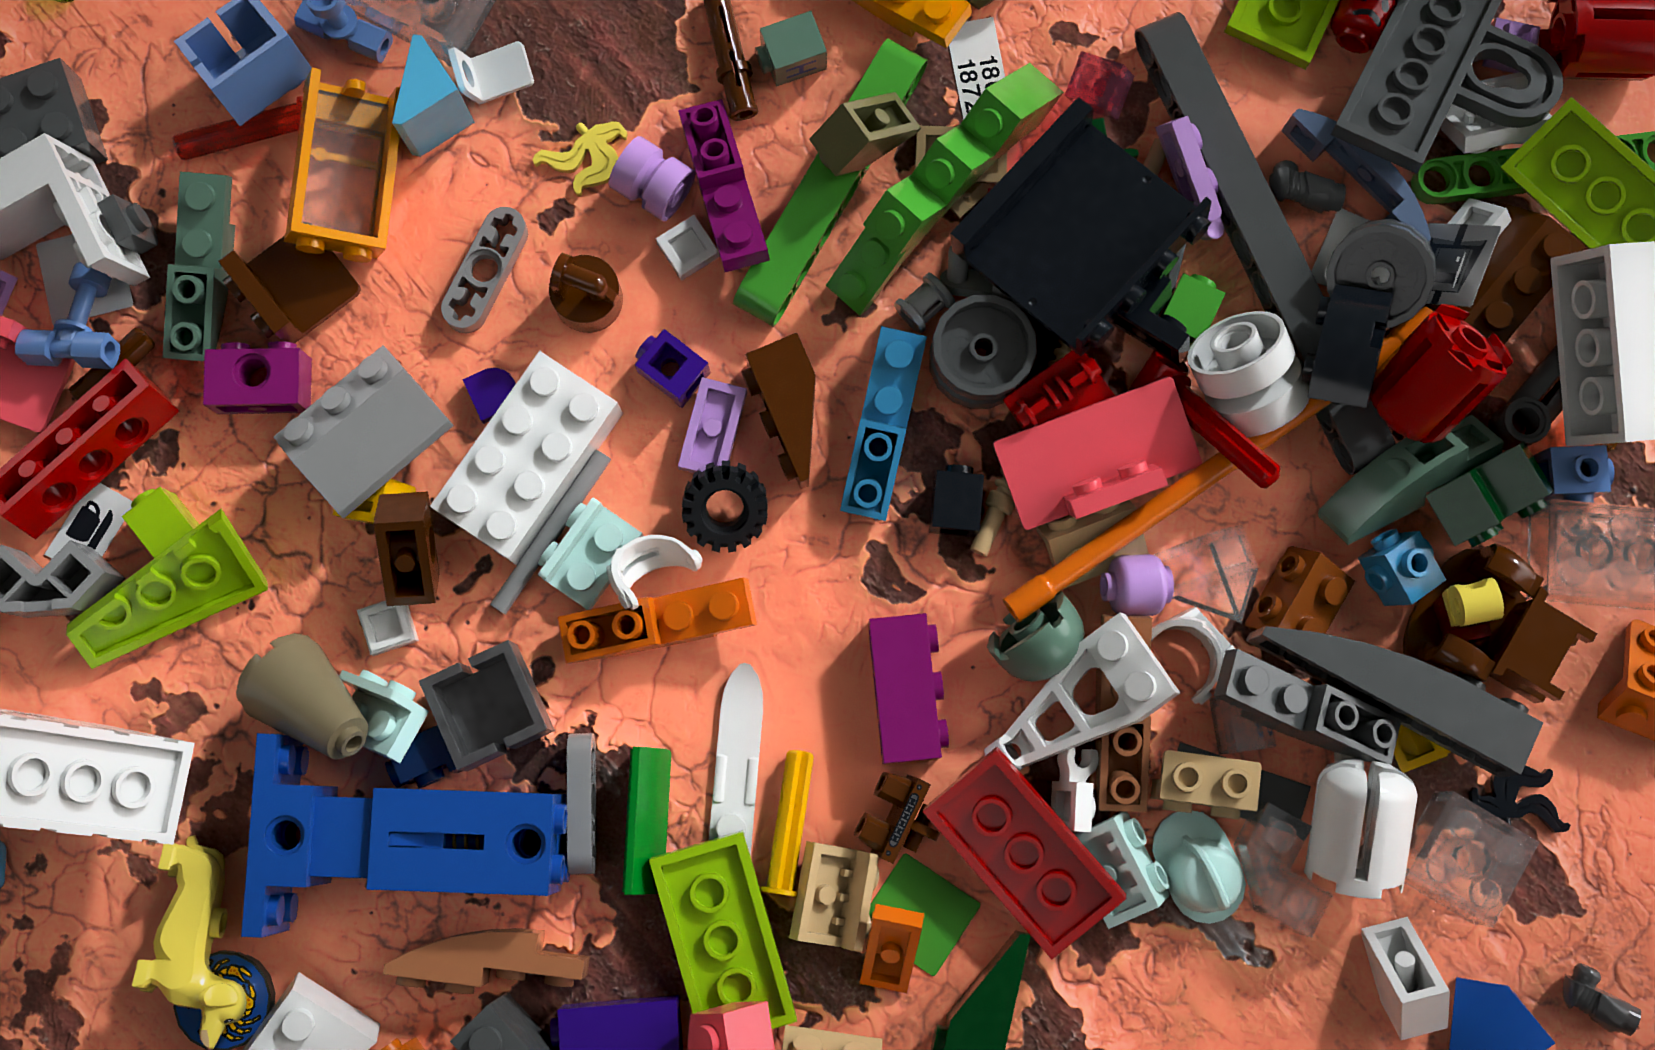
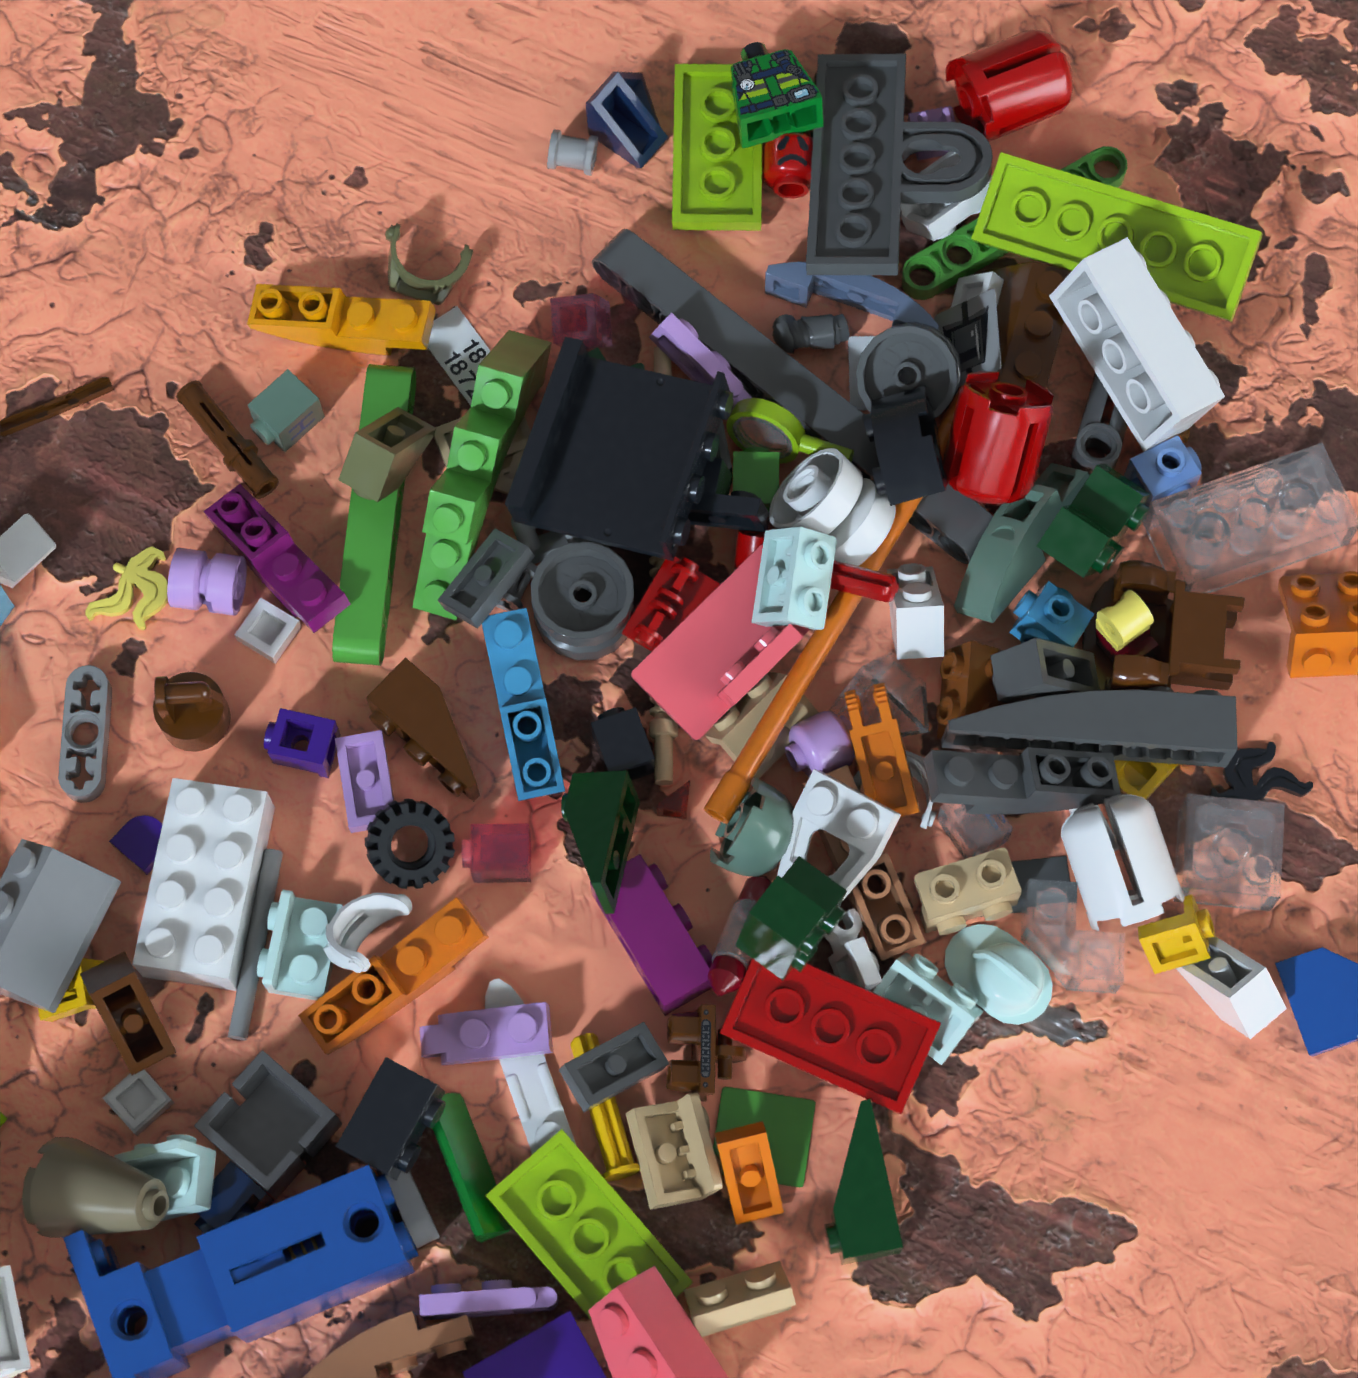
camera: 20 degrees left, 10 degrees down
none -> black brick [336,1057,446,1180]
none -> lavender hinge [419,1002,553,1065]
none -> lavender hinge [419,1280,559,1321]
none -> dark grey plate [438,528,535,629]
none -> clear pink brick [462,823,531,883]
none -> dark grey plate [559,1022,670,1112]
none -> dark green slope [561,770,640,914]
none -> clear red piece [657,779,691,820]
none -> piece [707,876,772,996]
none -> lime piece [726,398,854,464]
none -> dark green brick [735,856,847,980]
none -> light aqua bracket [751,526,837,630]
none -> orange hinge [844,682,920,817]
none -> white slope [887,563,944,660]
none -> dark grey brick [991,638,1100,703]
none -> yellow bracket [1138,894,1215,974]

